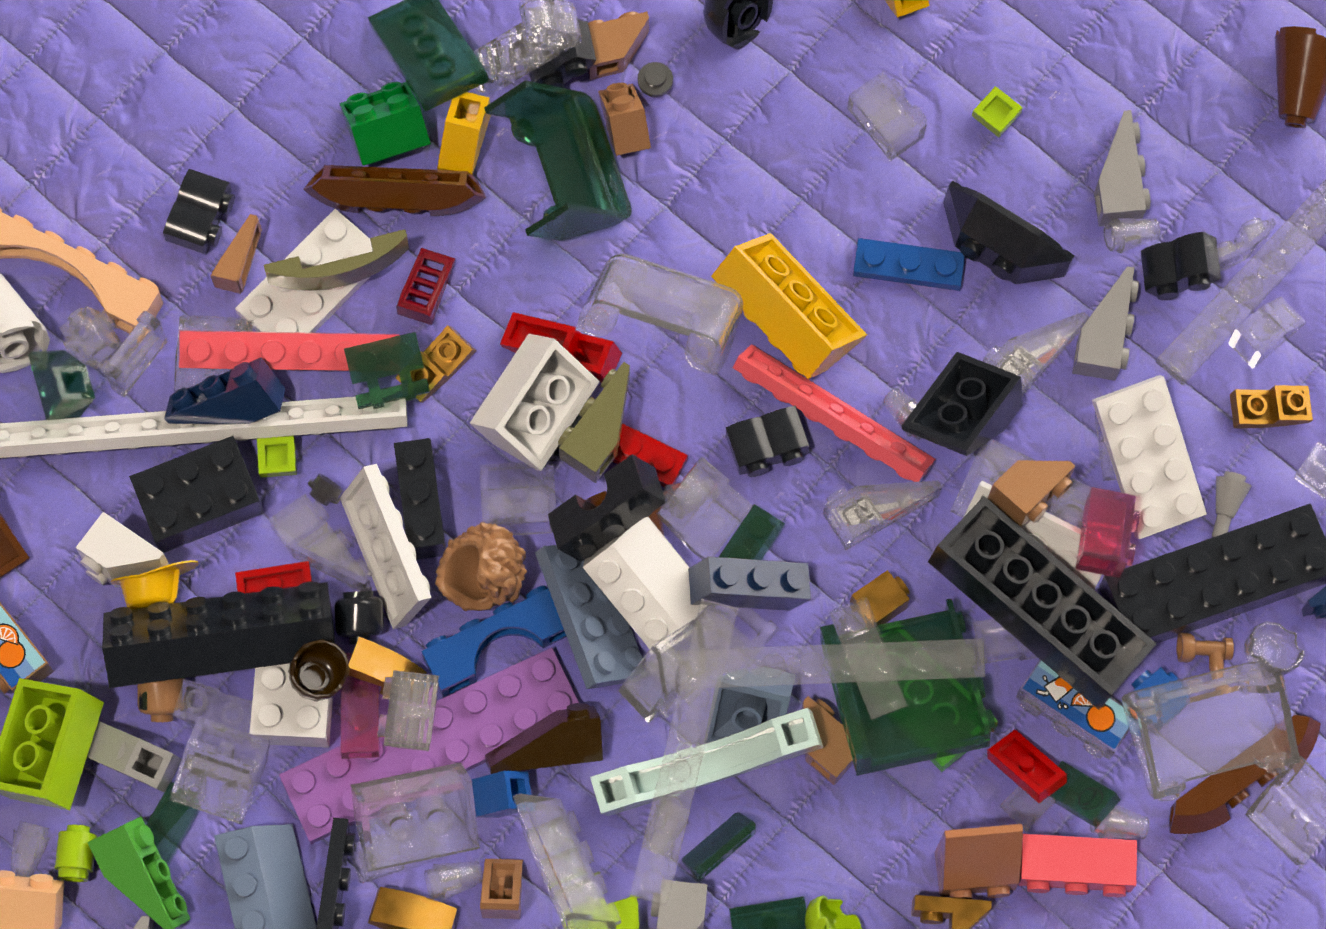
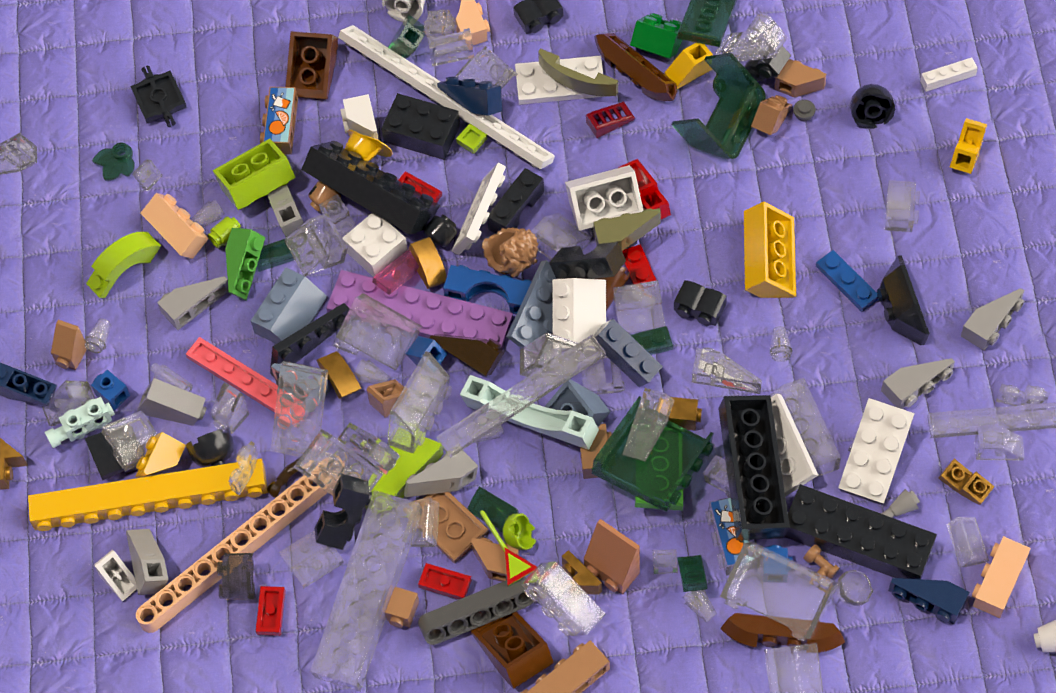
camera: 50 degrees right, 10 degrees down
coral plate [178,330,400,371] -> none
medium nougat slope [210,214,262,294] -> none
clear slope [269,494,373,591] -> none
dark brown hair [288,639,350,702] -> none
clear smoke plate [307,473,343,506] -> none
clear green plate [344,332,430,410] -> none
clear brick [378,670,440,751] -> none
pearl gold slope [395,325,477,403] -> none
clear windscreen [575,253,743,376] -> none
clear plate [678,638,985,689] -> none
slope [682,813,756,881] -> none
coral plate [732,344,935,484] -> none
black slope [902,352,1022,456] -> none
lime plate [972,86,1023,138] -> none
clear slope [982,312,1089,395] -> none
medium nougat slope [987,460,1075,527] -> none
red plate [987,730,1067,803] -> none
coral brick [1018,834,1137,897] -> none
clear pink brick [1075,487,1140,578] -> none
clear cone [1104,218,1160,253] -> none
black brick [1141,232,1221,300] -> none

